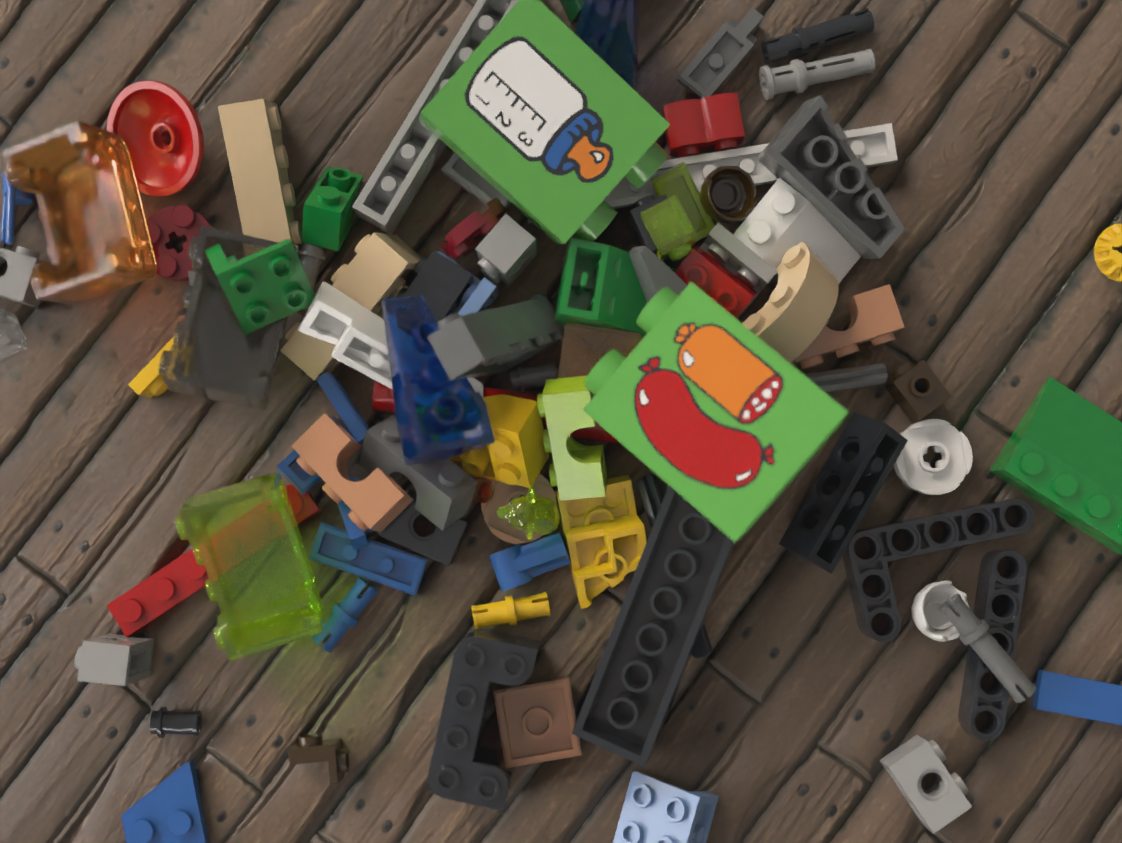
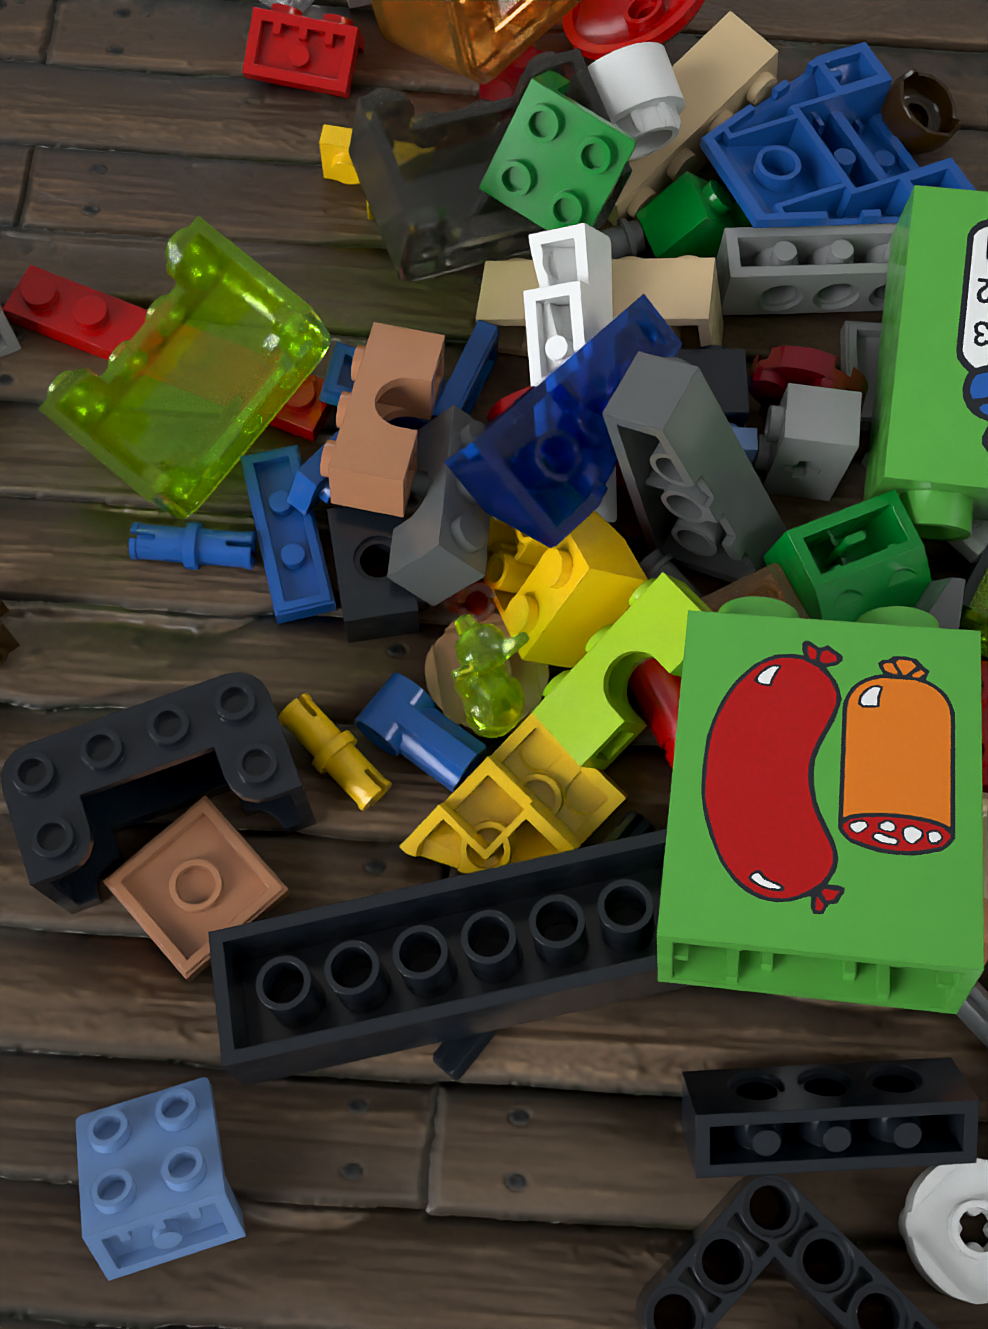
camera: 50 degrees right, 15 degrees down
none -> red bracket [242,3,365,98]
none -> white piece [573,42,685,161]
none -> blue wedge [700,42,976,228]
none -> dark brown hair [881,68,961,154]

